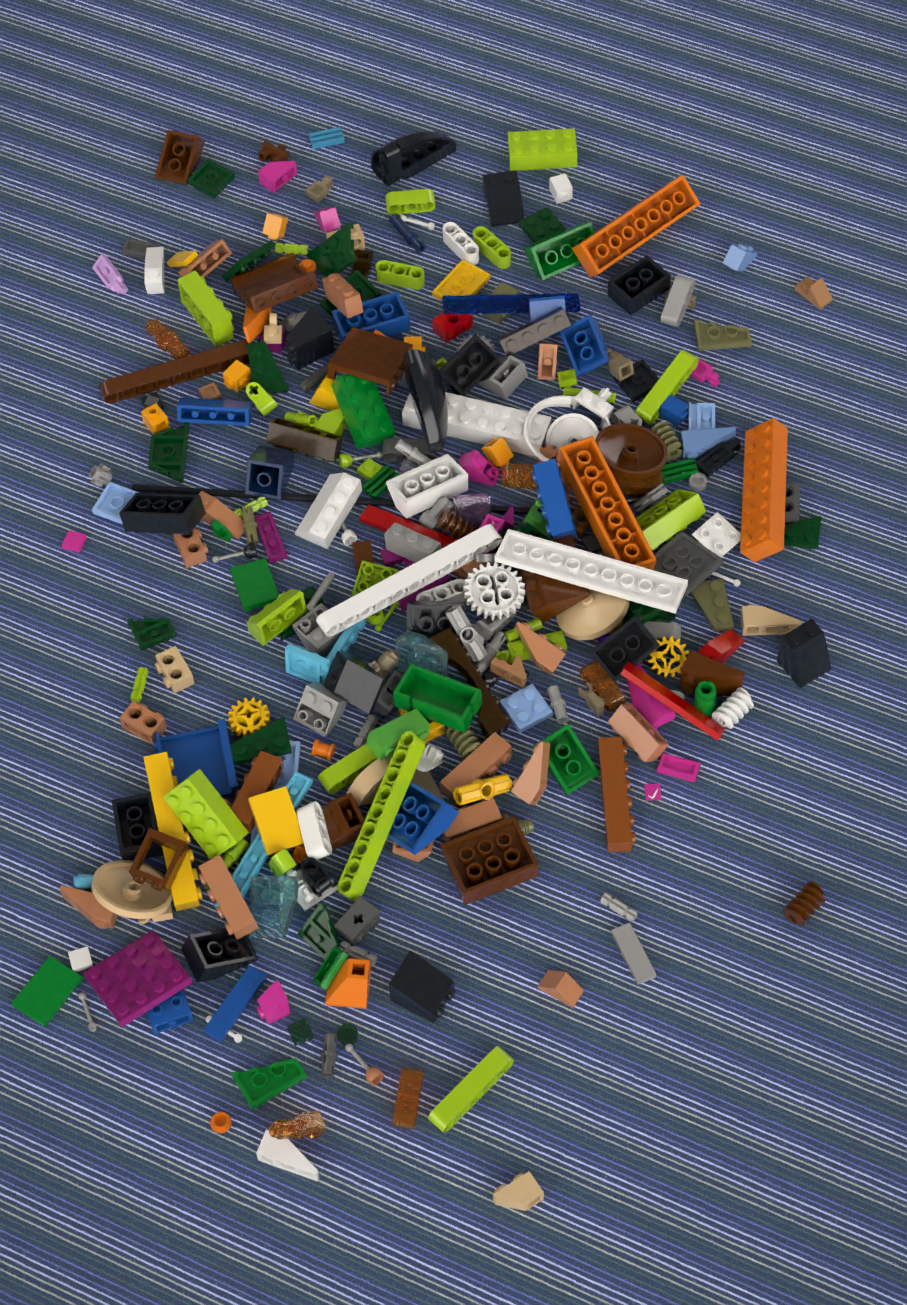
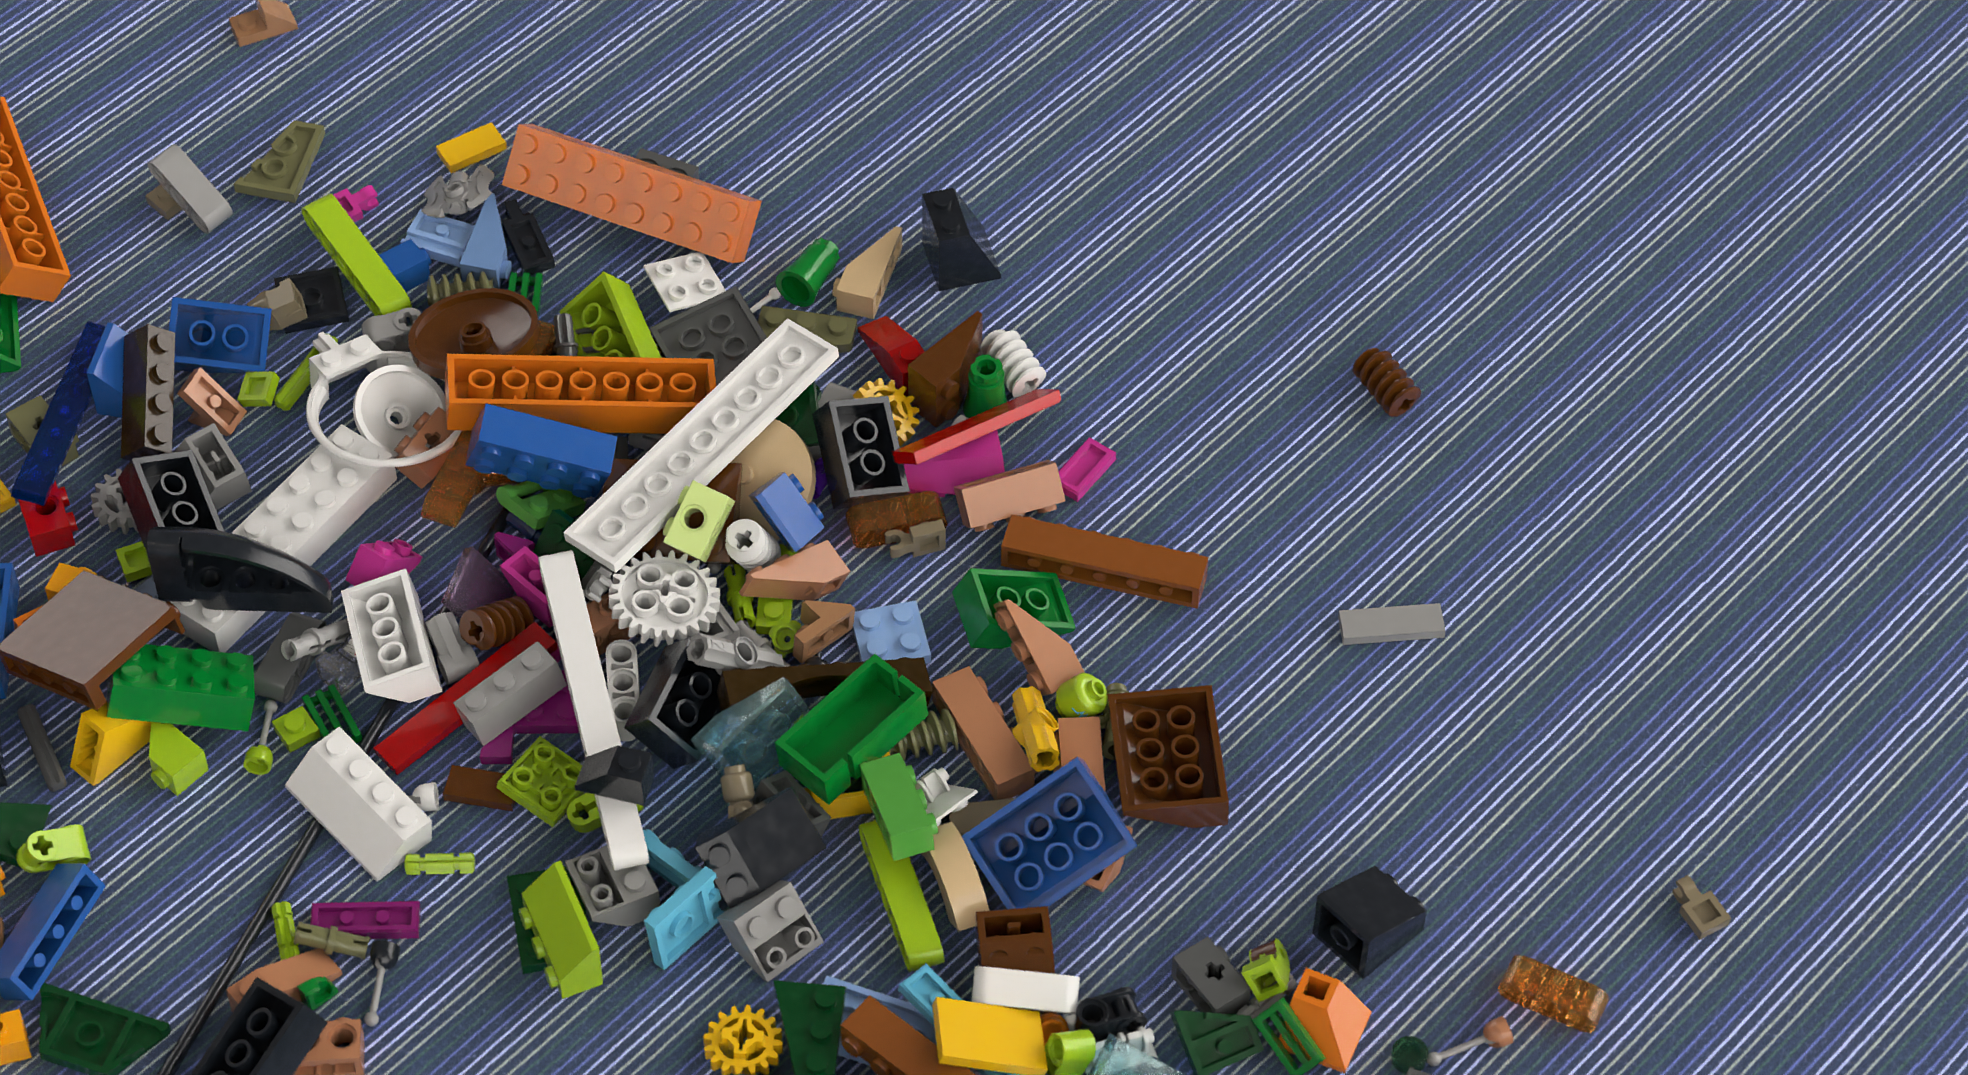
camera: 75 degrees left, 5 degrees down
green tile [230,558,279,612] -> none
dark blue slope [245,446,295,500] -> none
dark brown brick [266,417,343,462] -> none
lime pin [284,412,317,427] -> none
light grey bar [306,572,335,611] -> none
orange bush [311,739,336,761] -> none
lime beam [337,731,426,901] -> none
light grey axle [353,715,379,749] -> none
lime beam [428,1046,514,1133] -> none
light orange brick [481,438,514,467] -> none
tan slope [493,1171,544,1211] -> none
nougat slope [537,970,584,1008] -> none
light grey pin [547,685,569,724] -> none
light grey axle [600,892,638,922] -> none
black brick [607,255,671,316] -> none
dark pink sticker [644,784,661,801] -> none
light grey tile [688,473,707,492] -> none
medium blue slope [723,243,758,272] -> none
dark green wing [784,516,822,550] -> none
none -> lime axle [405,852,475,875]
none -> light grey piece [421,165,495,218]
none -> yellow tile [436,122,507,173]
none -> black slope [575,745,654,806]
none -> yellowish green brick [663,480,735,563]
none -> white piece [725,519,781,572]
none -> slope [749,472,824,552]
none -> green plant [776,237,840,307]
none -> lime head [1055,673,1107,718]
none -> lime leg [1241,939,1290,1002]
none -> dark tan plate [1672,875,1731,940]

